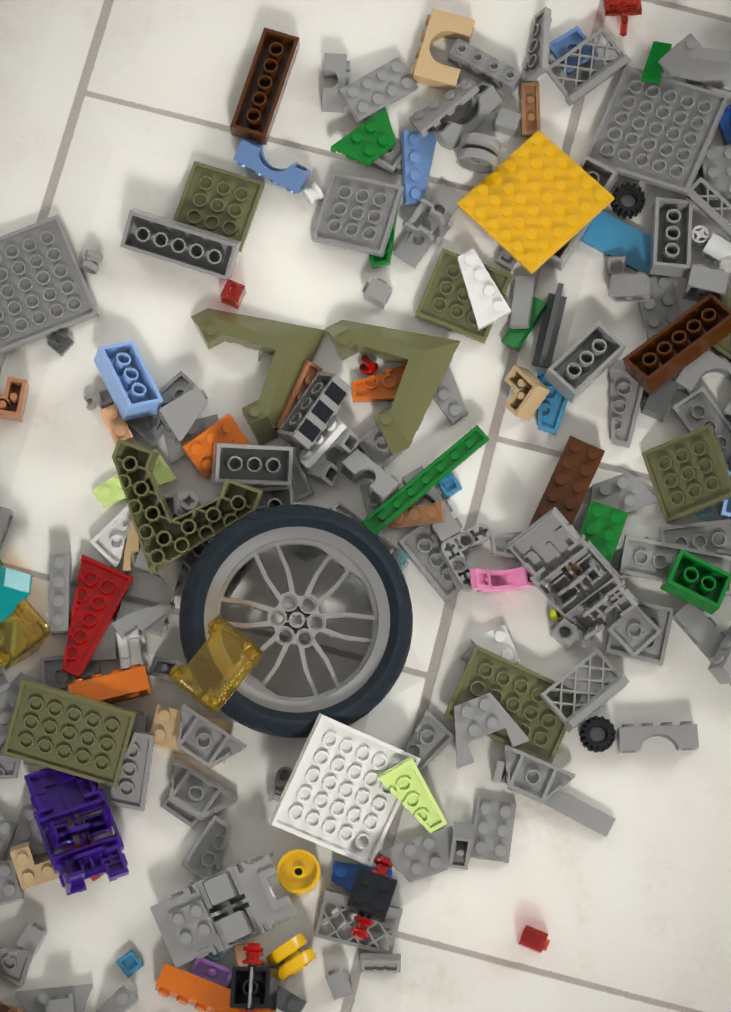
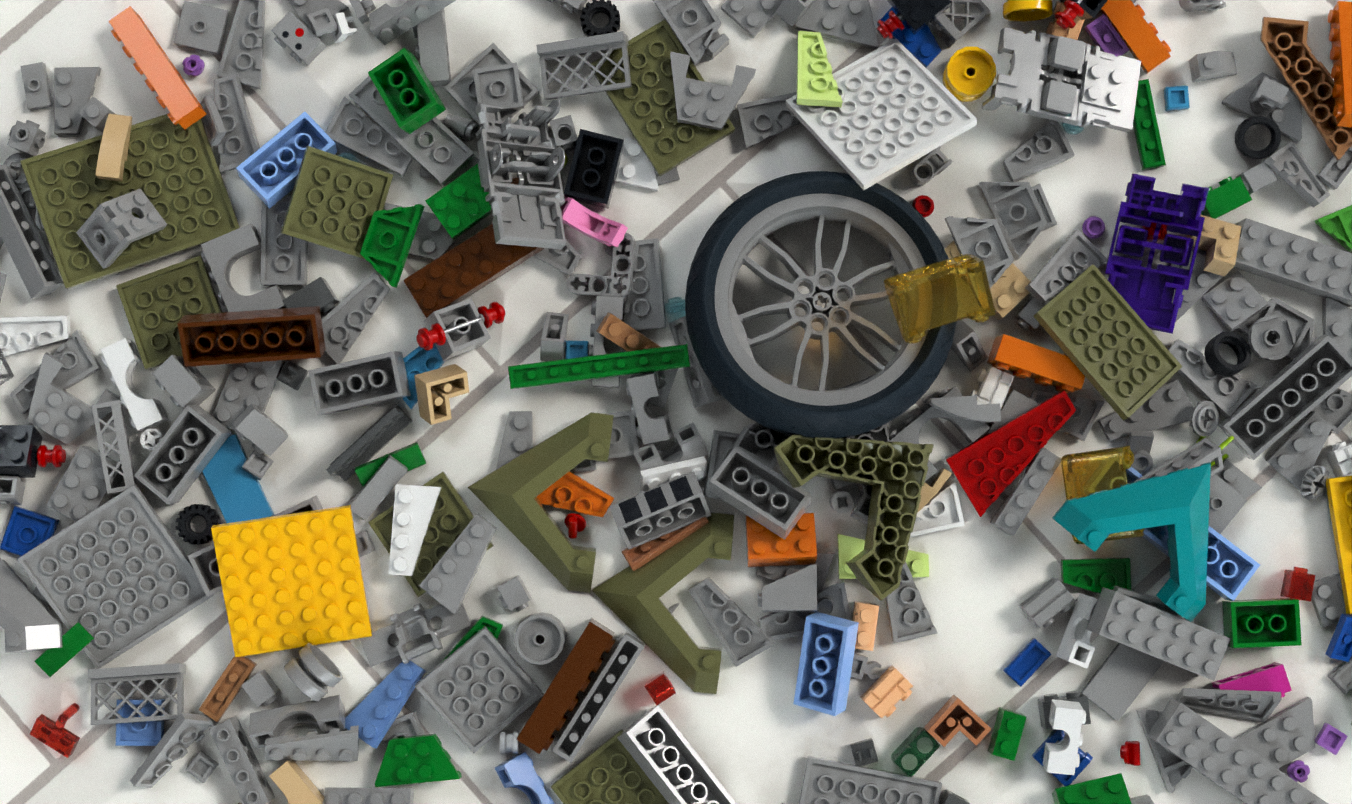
camera: 145 degrees left, 10 degrees up
none -> light grey tile [185,750,219,783]
none -> dark grey tile [277,360,308,391]
none -> green wing [360,204,425,288]
none -> light grey brick [416,298,505,361]
none -> light grey wedge [419,514,497,615]
none -> light grey cone [444,114,478,141]
none -> light grey wheel [514,612,567,665]
none -> reddish brown brick [516,618,616,754]
none -> light grey slope [540,312,569,361]
none -> light grey brick [552,632,645,763]
none -> black brick [564,129,624,209]
none -> light grey wing [689,577,775,667]
none -> light nougat brick [860,665,913,719]
none -> light grey wing [885,561,937,643]
none -> clear green piece [891,727,940,777]
none -> red plate [912,195,934,218]
none -> medium lavender plate [1082,216,1105,239]
none -> green tile [1133,79,1166,170]
none -> green brick [1201,176,1252,219]
none -> black tyre [1235,116,1281,159]

